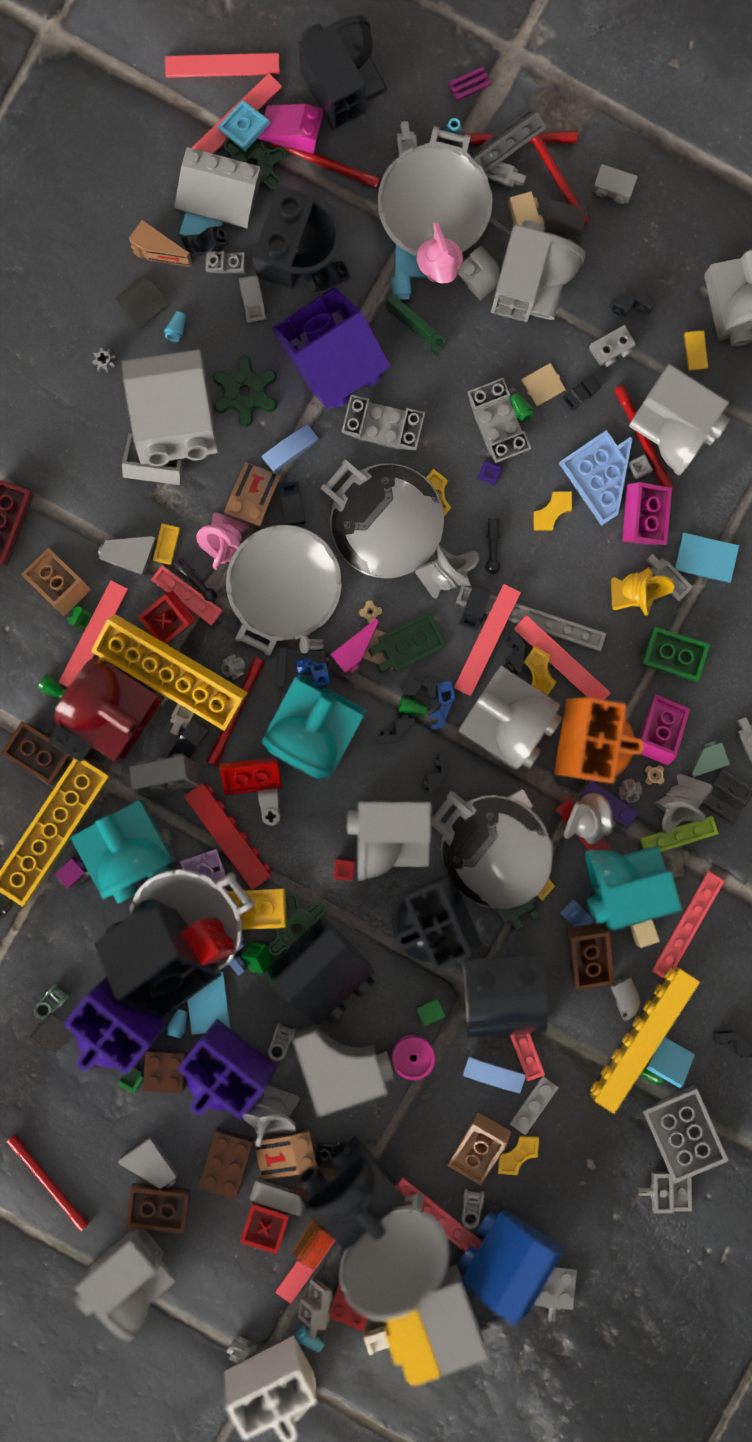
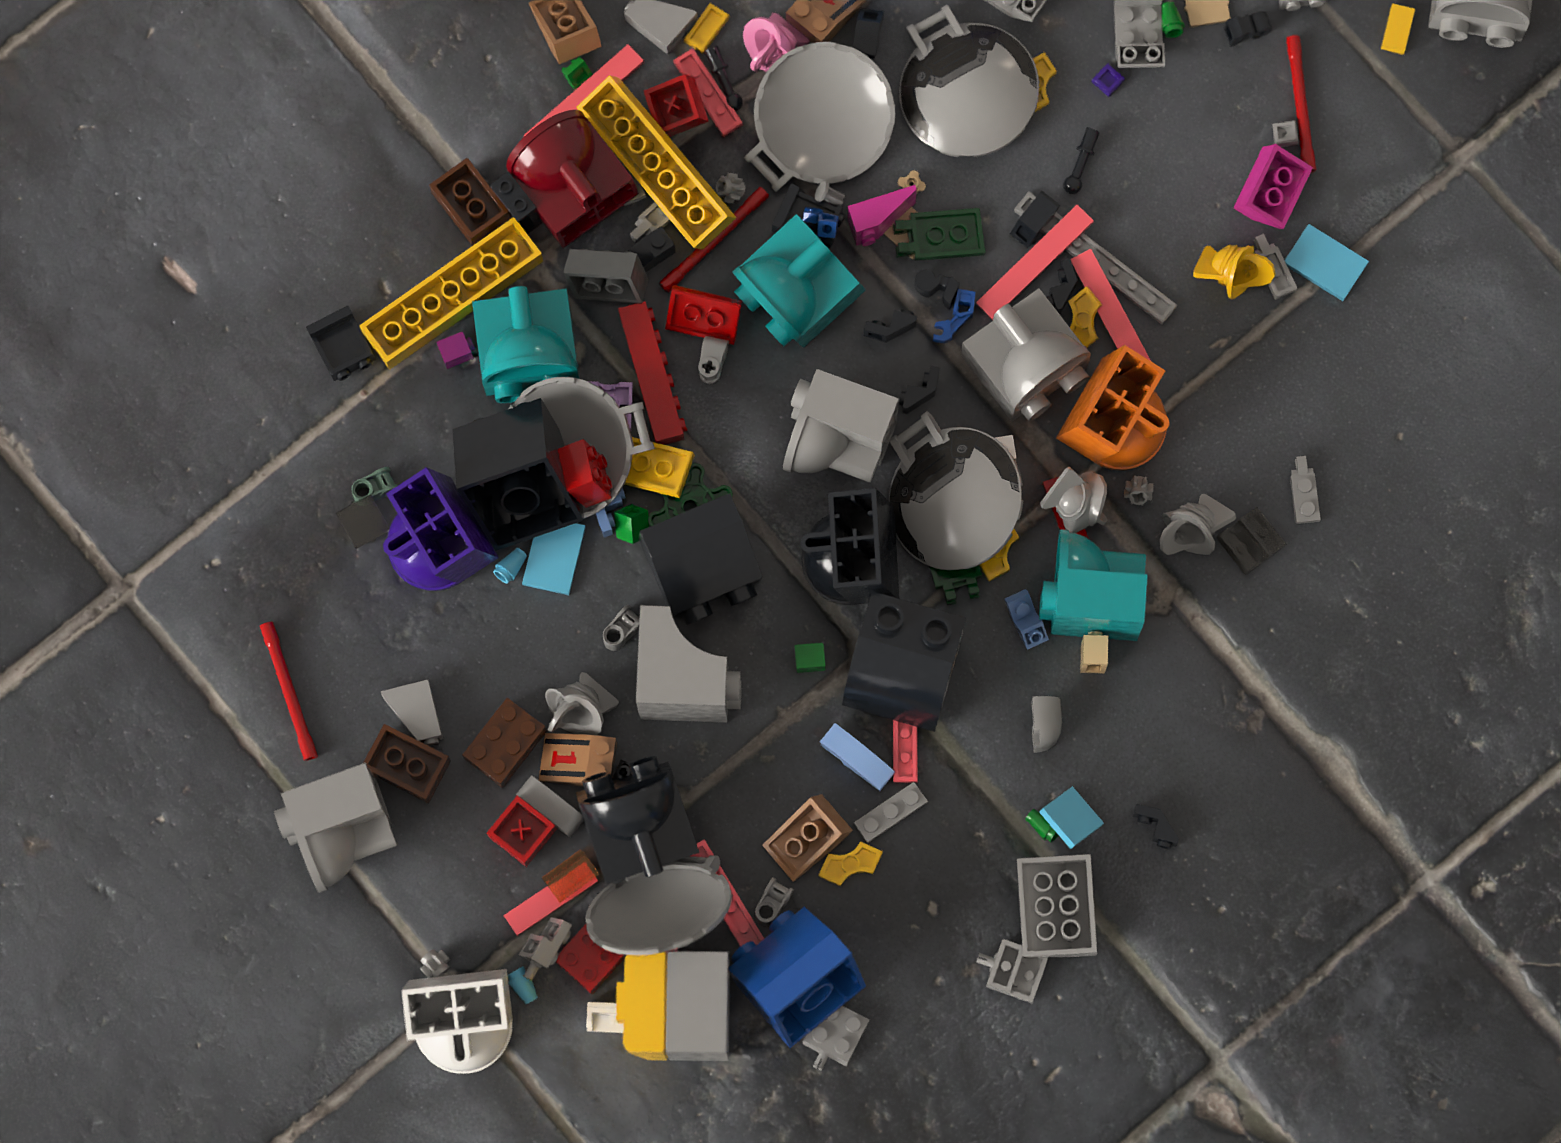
camera: 30 degrees right, 10 degrees down
green cone [37,674,66,700] -> none
green panel [117,1066,144,1094] -> none
reddish brown brick [143,1049,187,1093] -> none
dark purple piece [178,1019,277,1119] -> none
red panel [333,859,355,881] -> none
dark pink wheel [392,1034,435,1080] -> none
green cone [398,696,428,717] -> none
light grey helmet [415,545,480,599] -> none
yellow tile [533,492,572,531] -> none
light blue wing [559,430,632,526] -> none
reddish brown brick [566,922,614,990] -> none
dark purple plate [580,781,638,829] -> none
yellow brick [590,966,700,1114] -> none
light grey piece [629,365,730,476] -> none
dark pink slope [637,694,690,766] -> none
lime tile [639,816,719,852] -> none
green brick [640,627,710,683] -> none
tan plate [645,765,664,785] -> none
coral tile [651,871,725,979] -> none
sand green slope [689,741,730,777] -> none

